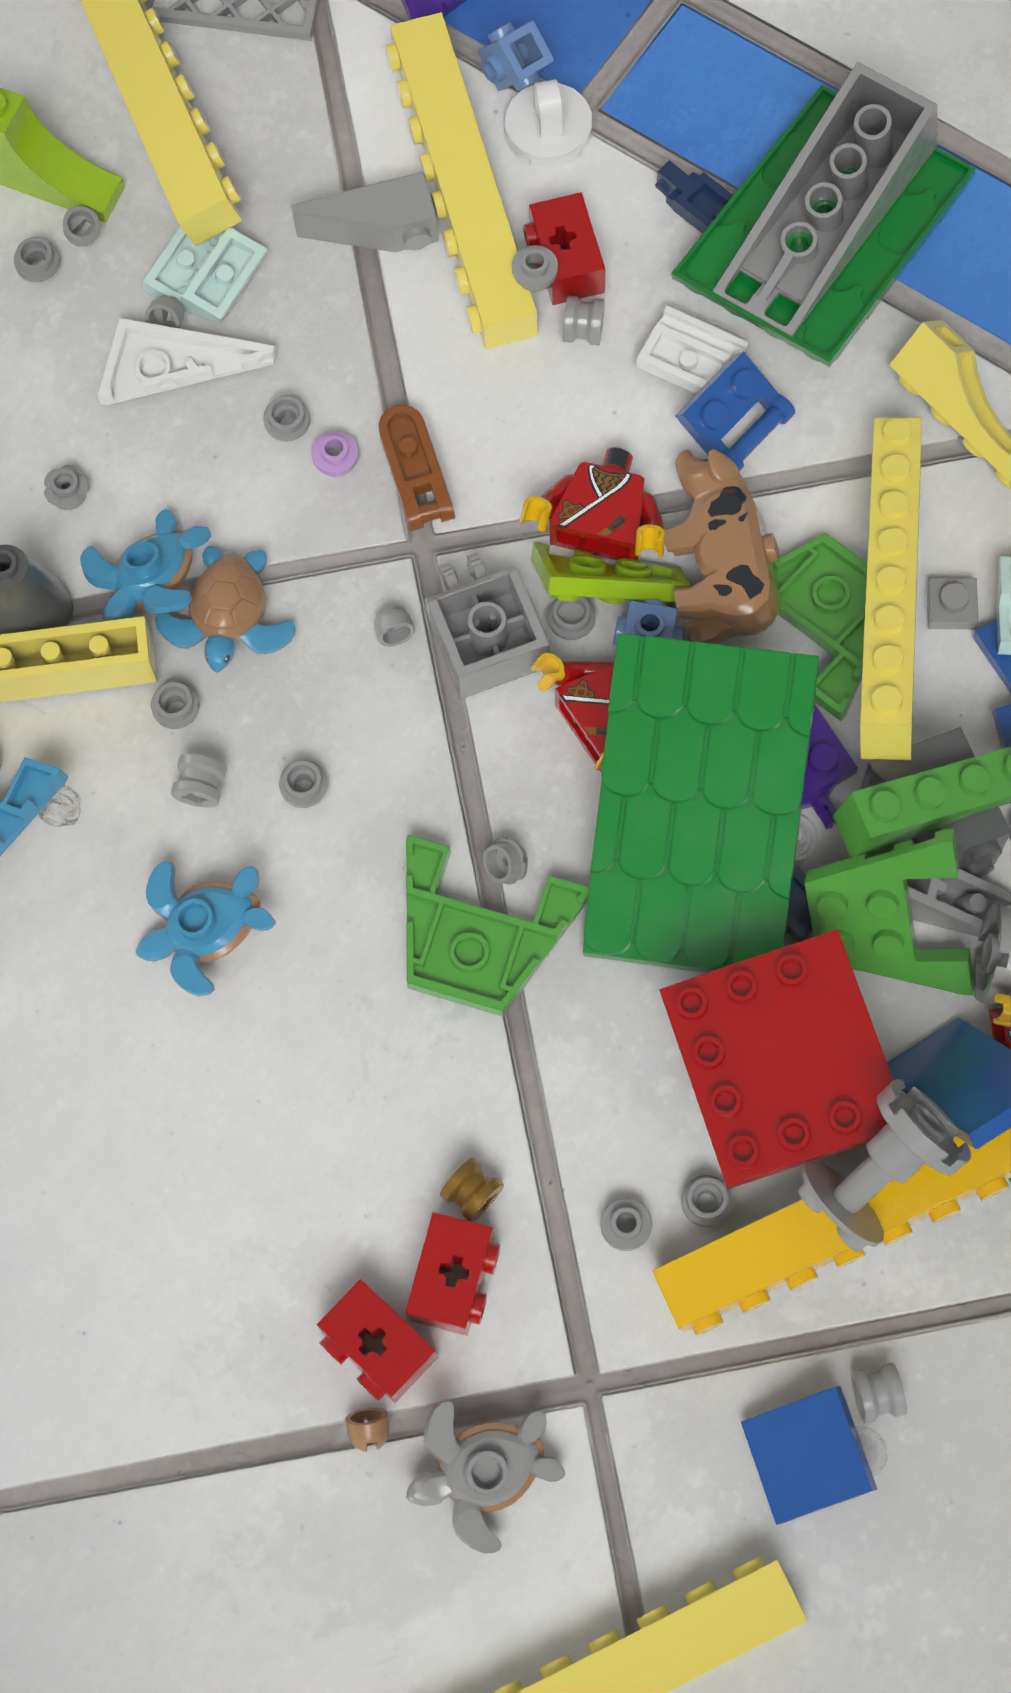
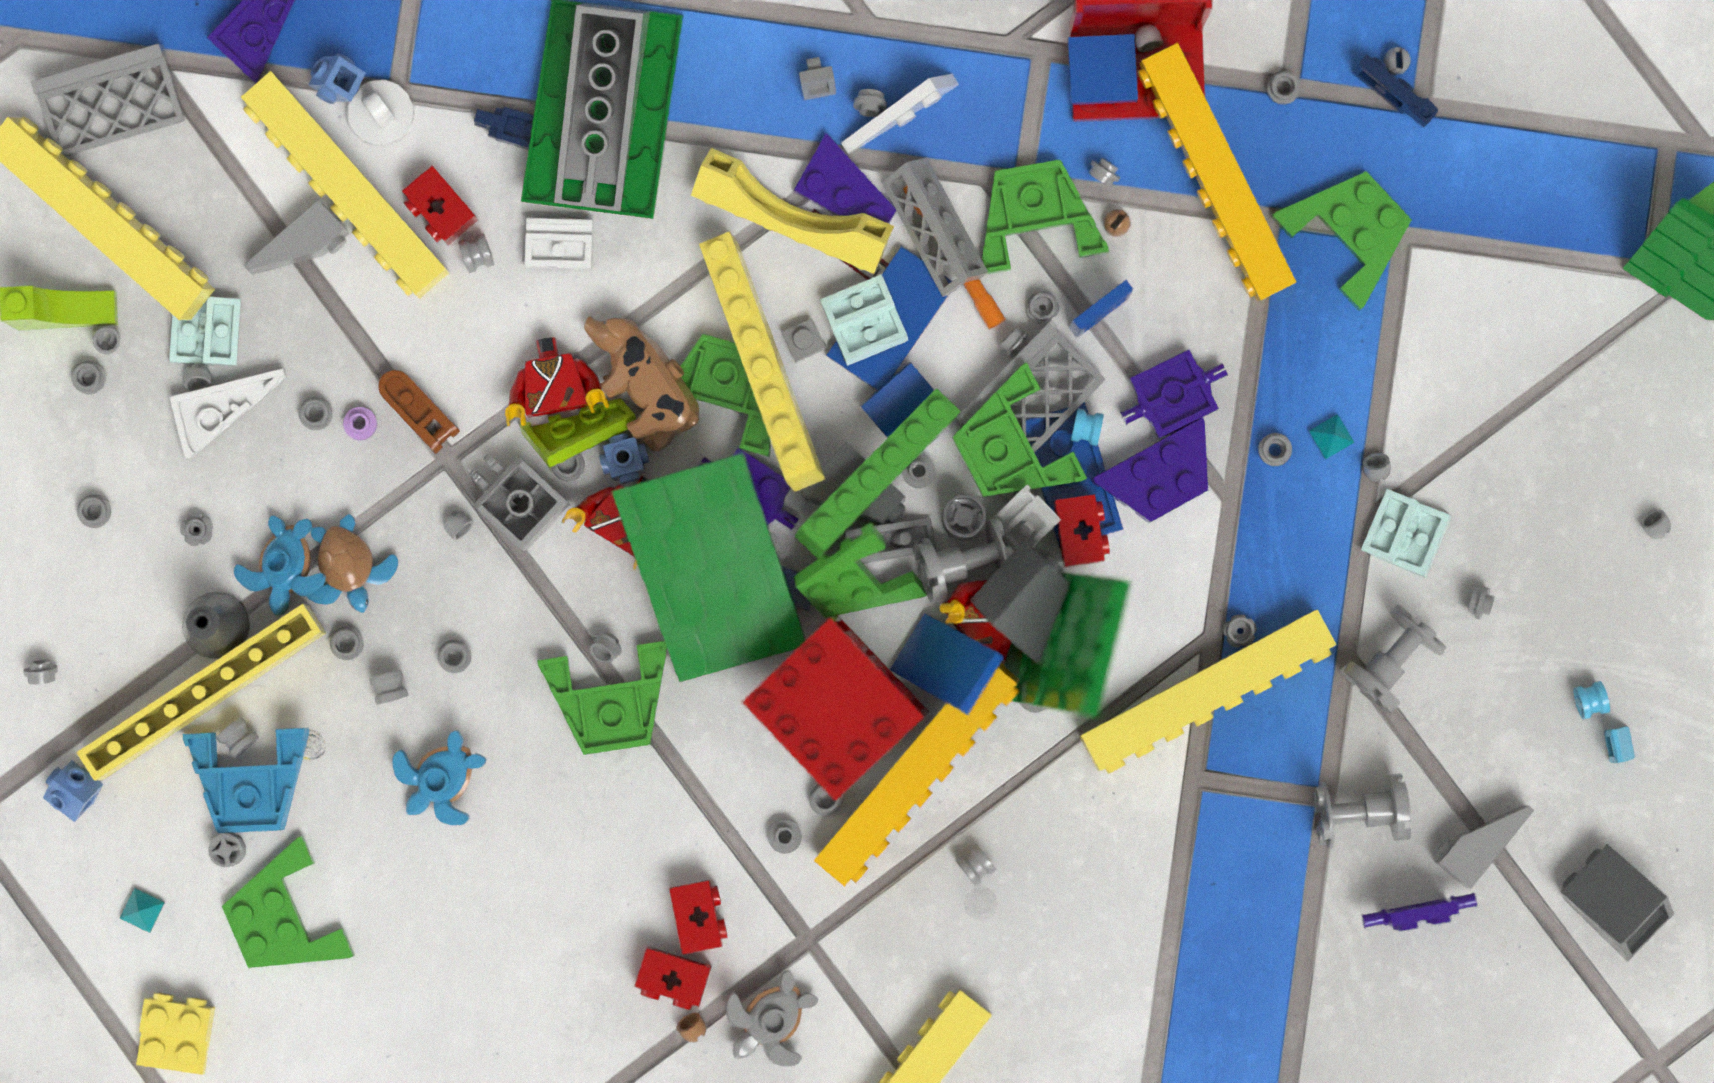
camera: 30 degrees left, 15 degrees up
pearl gold wheel [440,1157,504,1222] -> none
light grey plate [512,245,558,292] -> none
blue plate [675,351,795,471] -> none
blue tile [741,1386,878,1525] -> none
light grey piece [798,1079,971,1252] -> none

